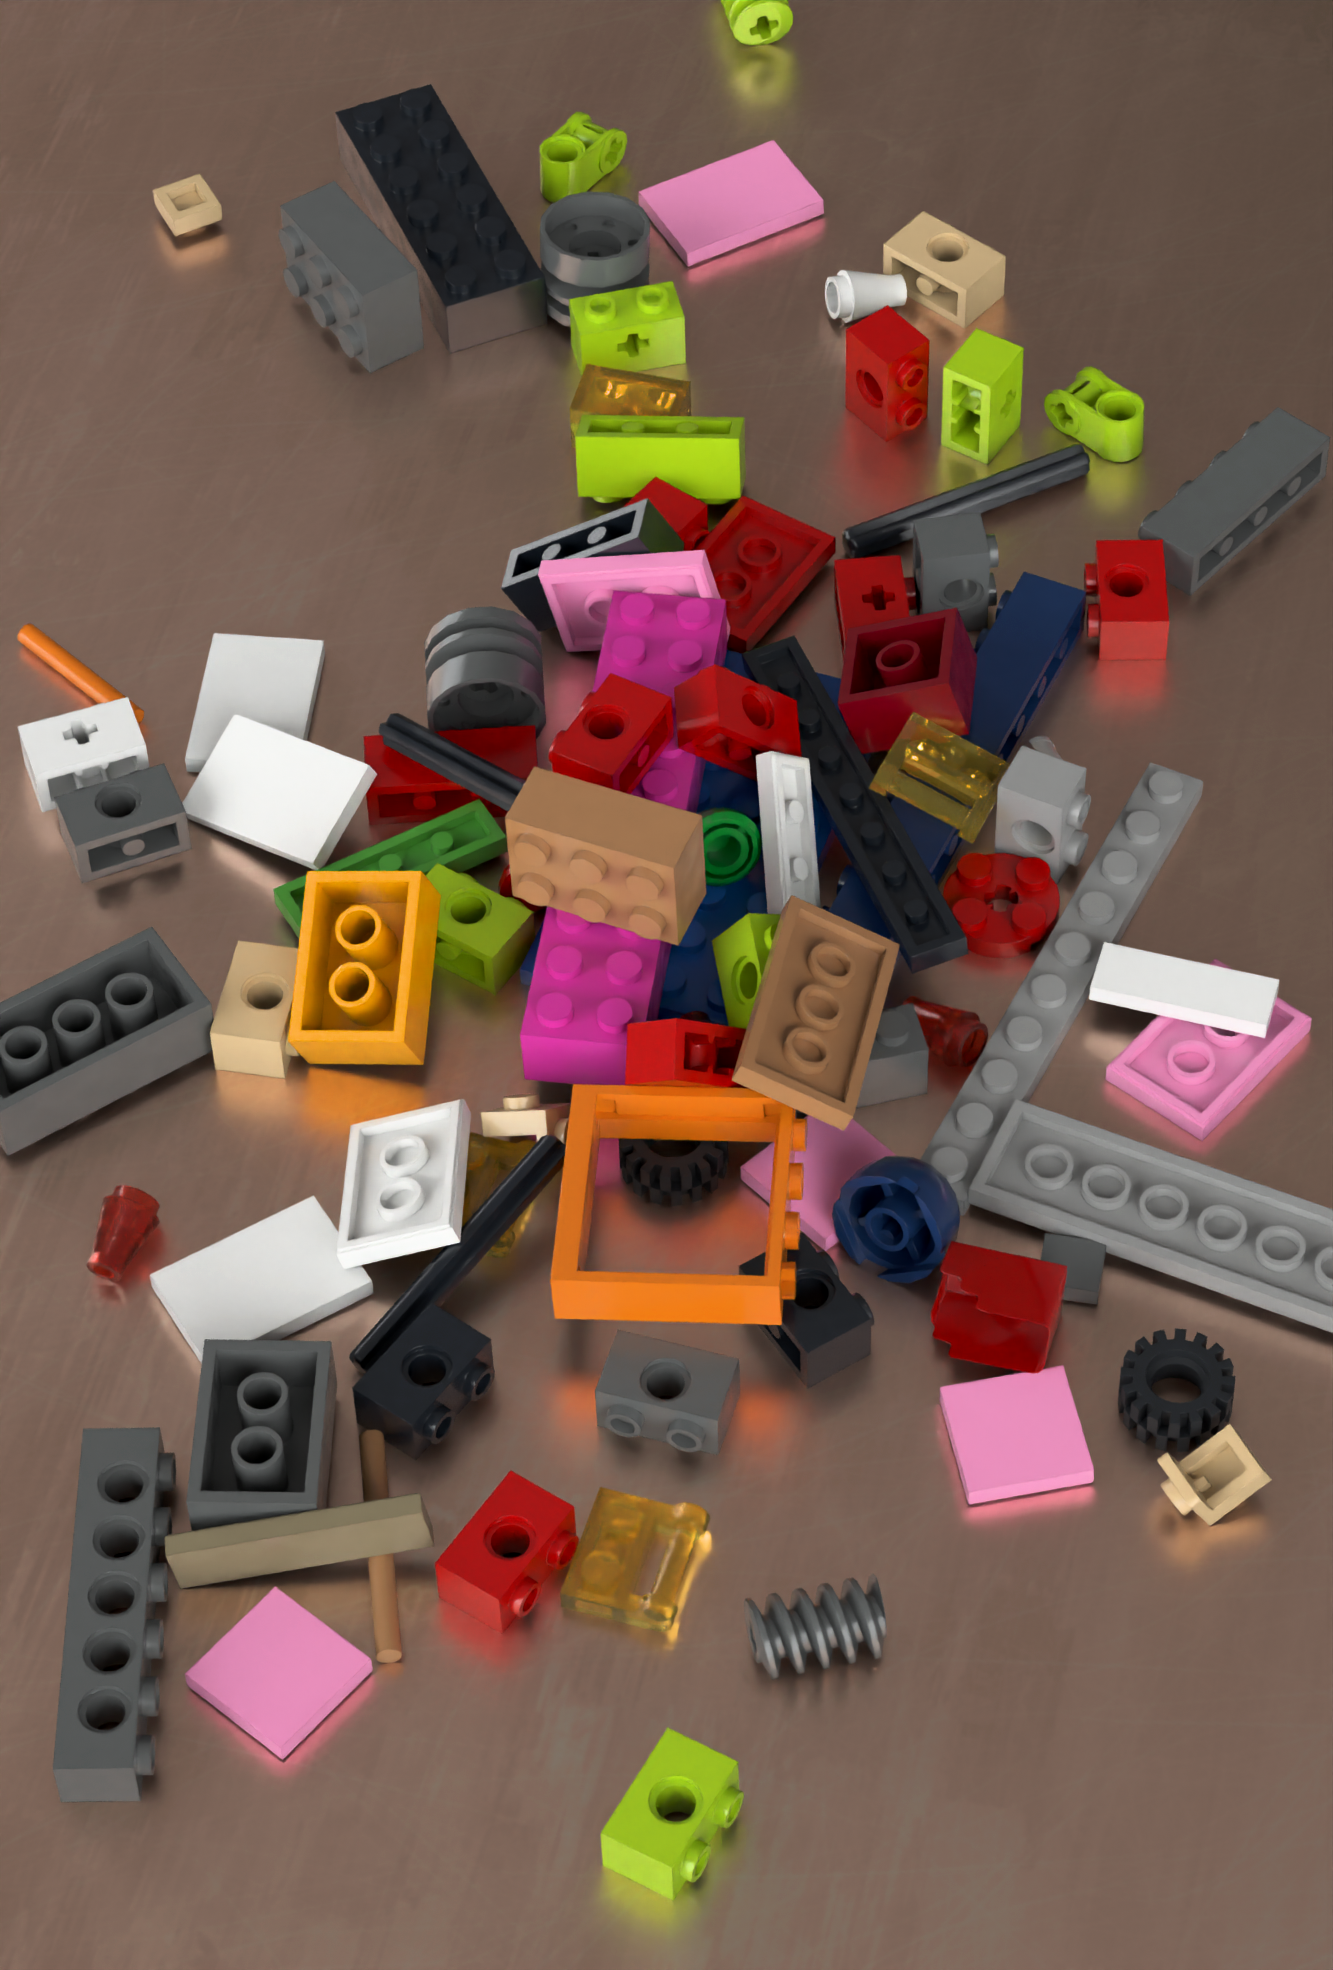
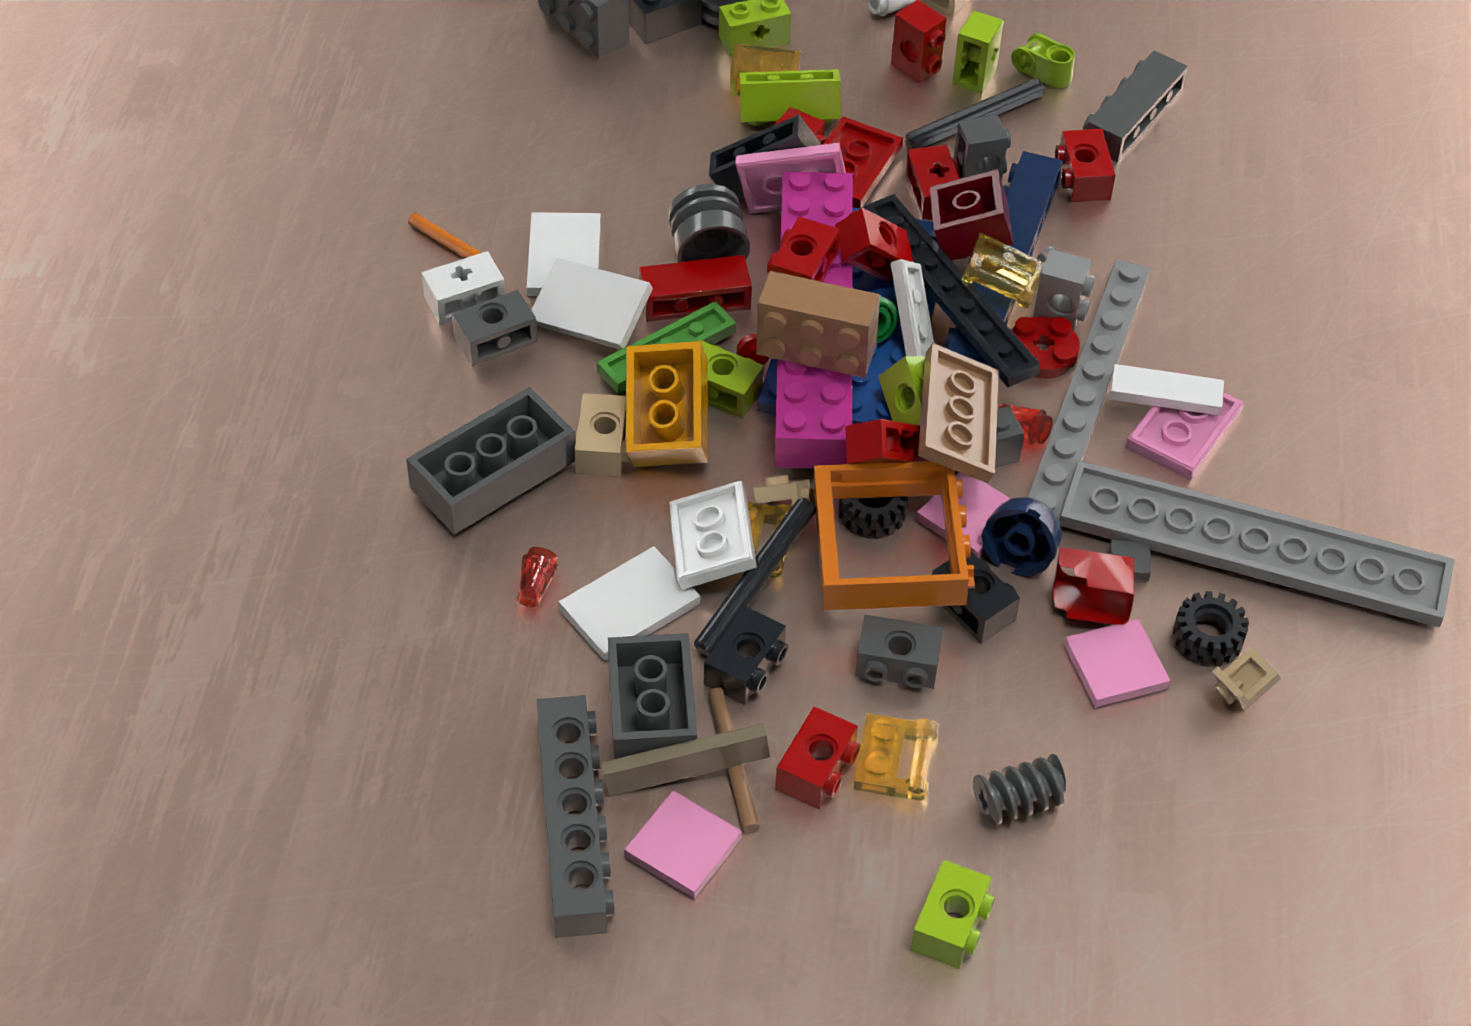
camera: 10 degrees left, 0 degrees up
black axle [379,713,526,811] -> none

